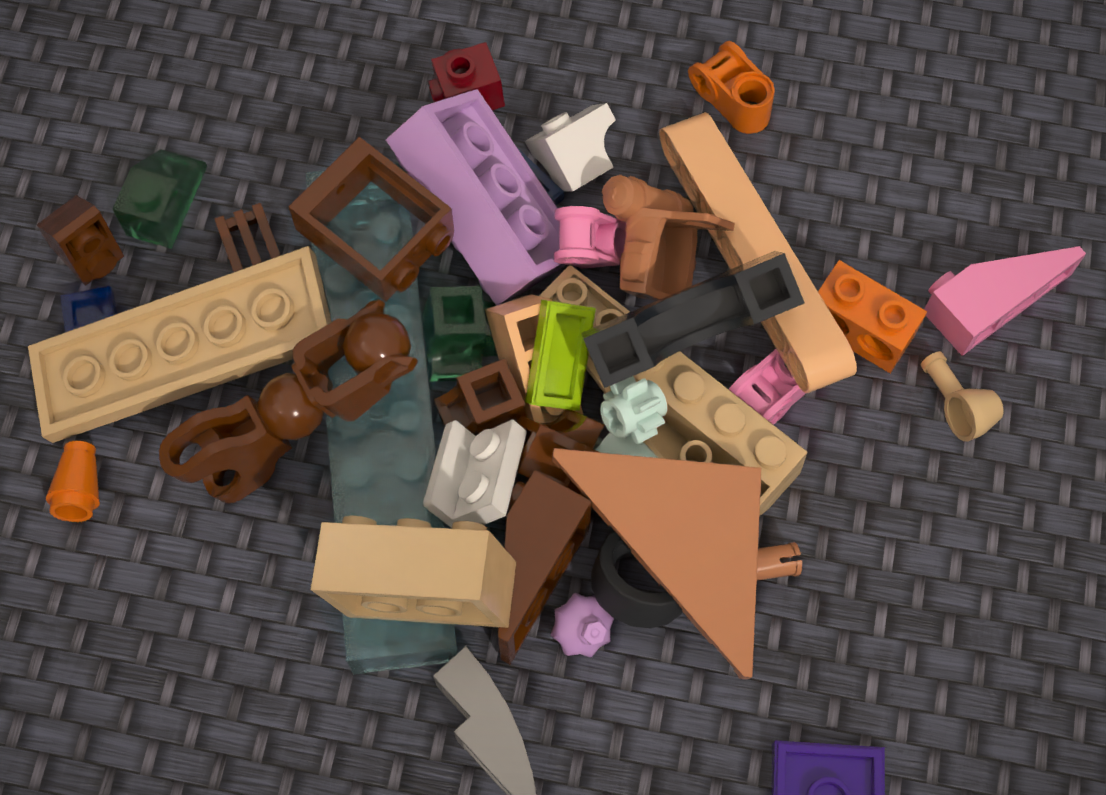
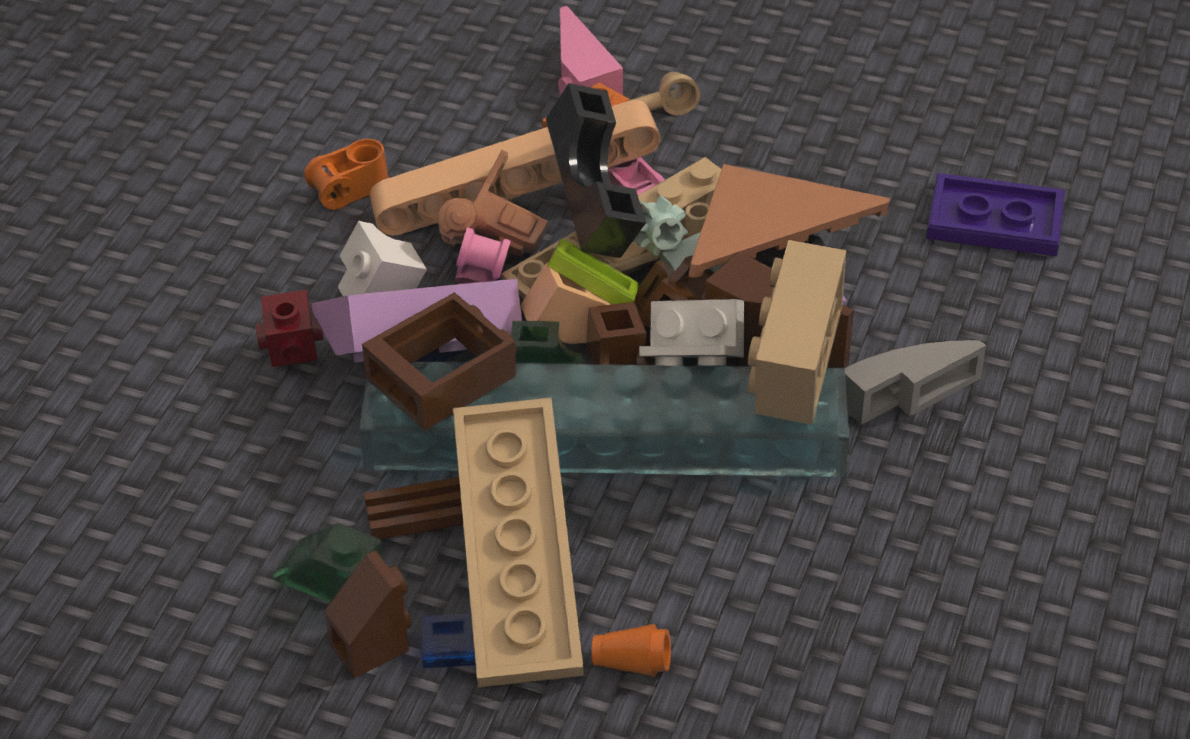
camera: 80 degrees left, 25 degrees down
reddish brown piece [159,299,418,503] -> none

